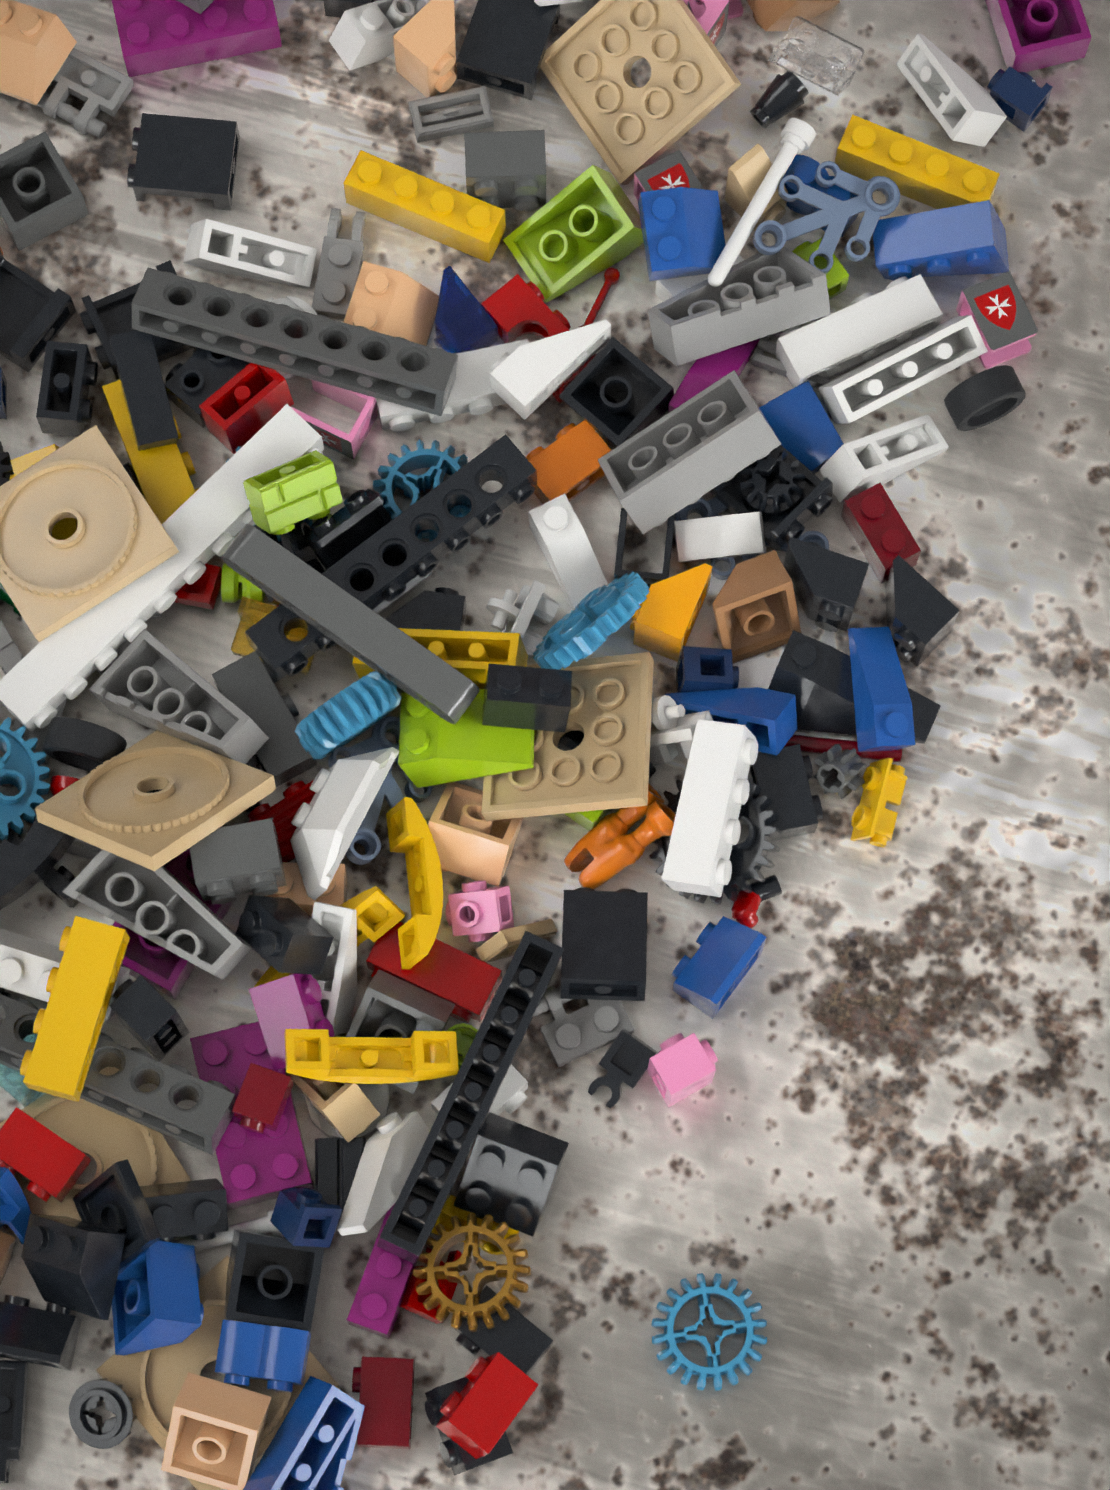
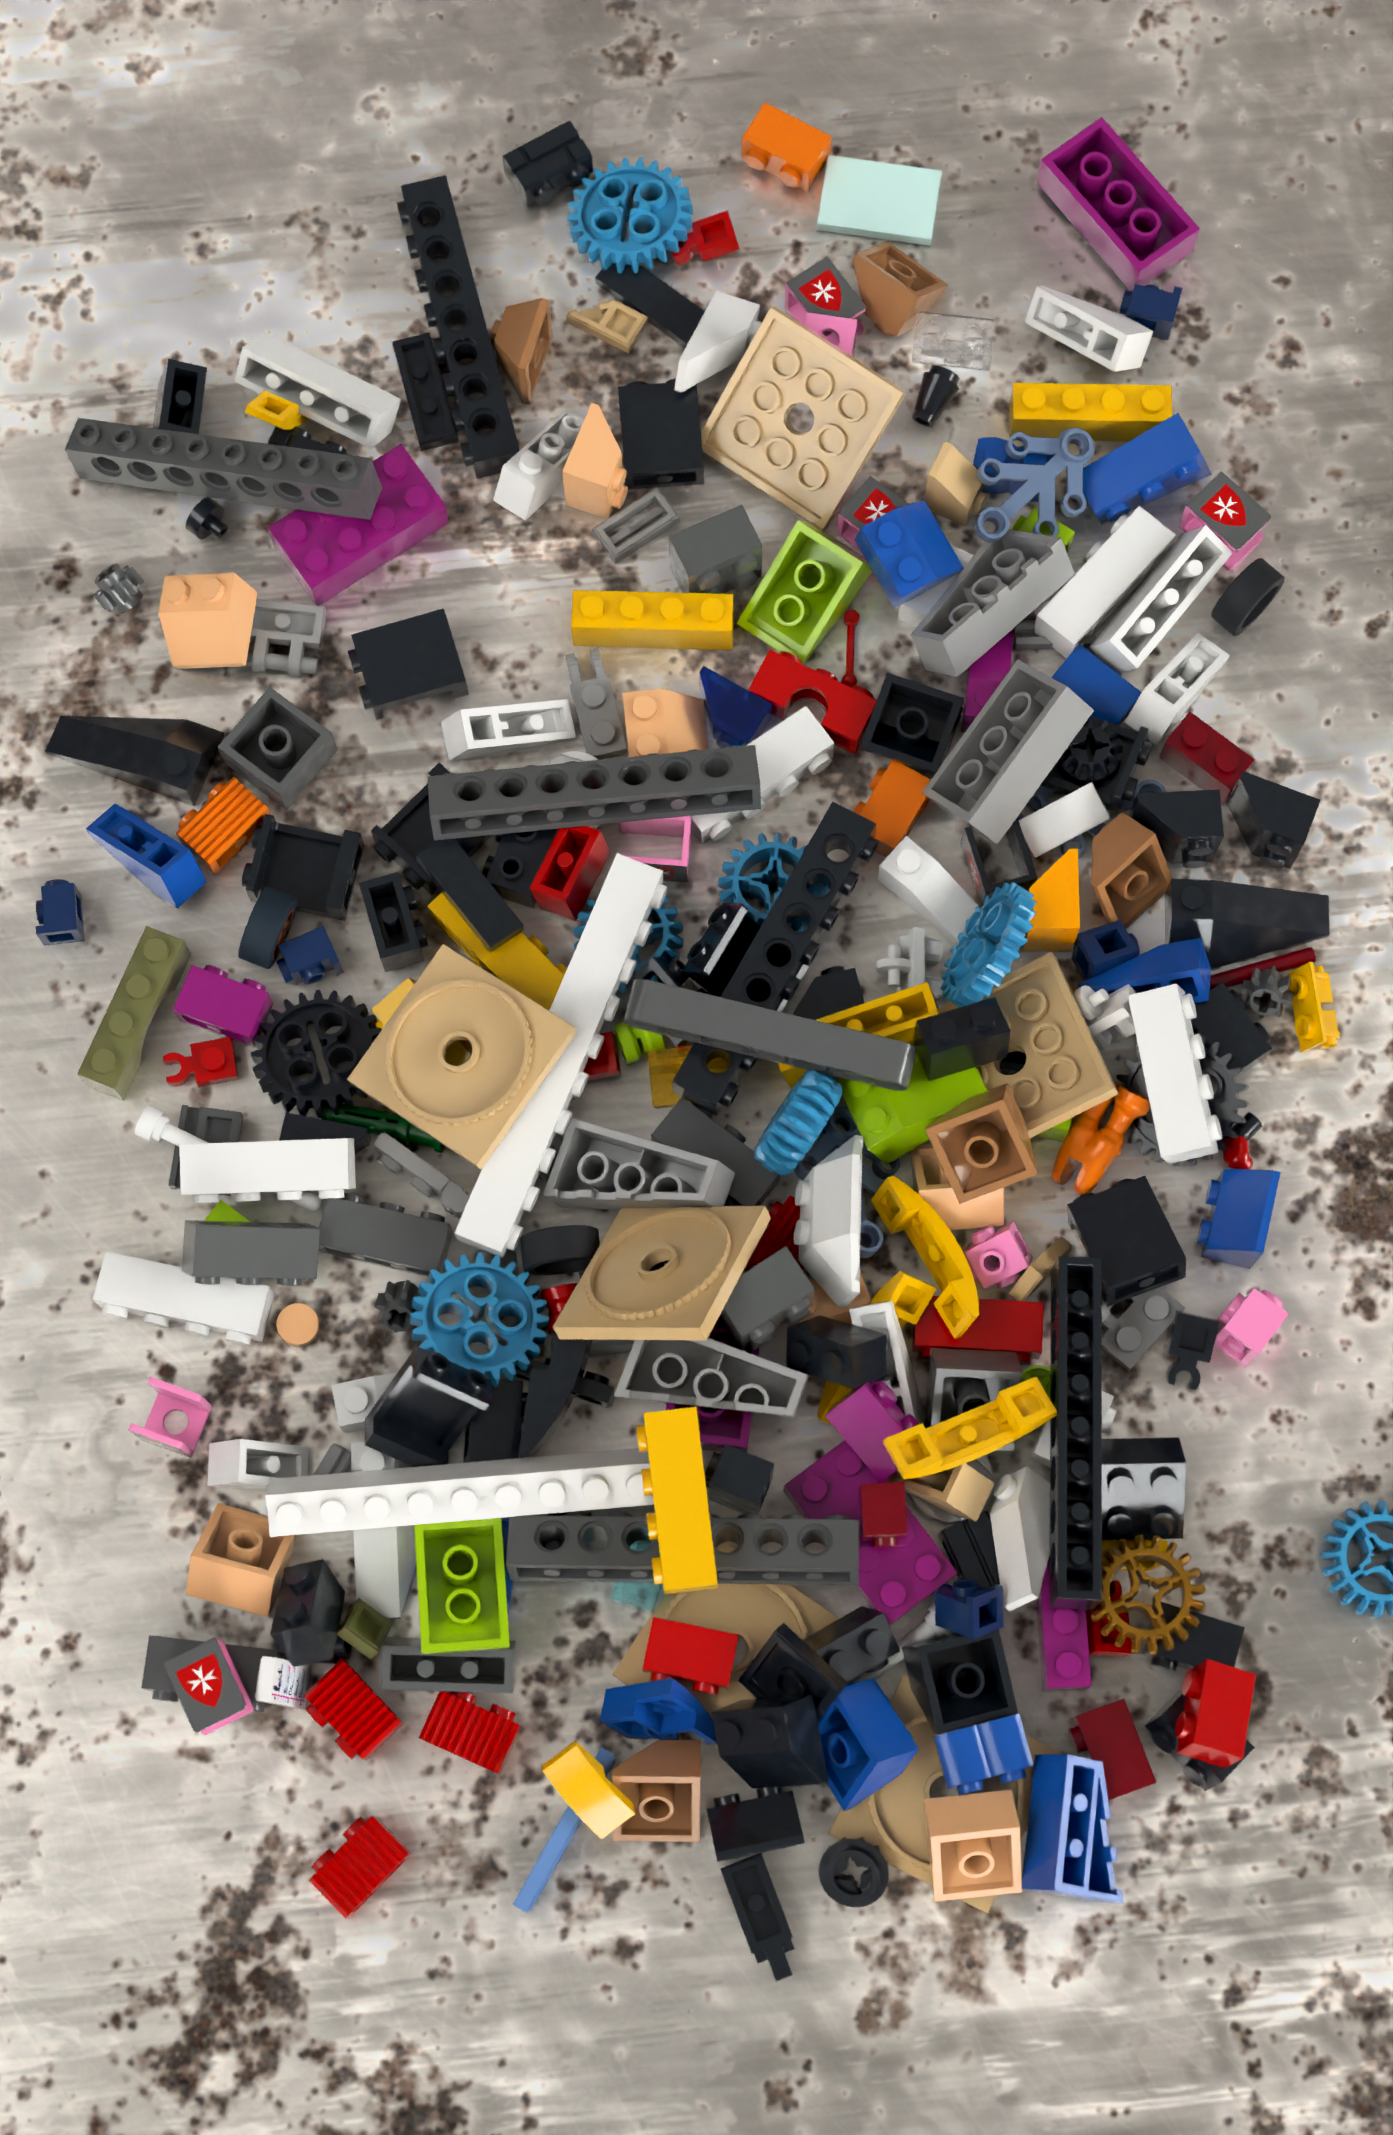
camera: 20 degrees left, 0 degrees up
lime brick [243,450,343,535] -> none
white slope [490,319,611,420] -> none
white piece [708,118,816,287] -> none
blue slope [848,627,915,752] -> none
none -> medium nougat slope [925,1083,1038,1204]

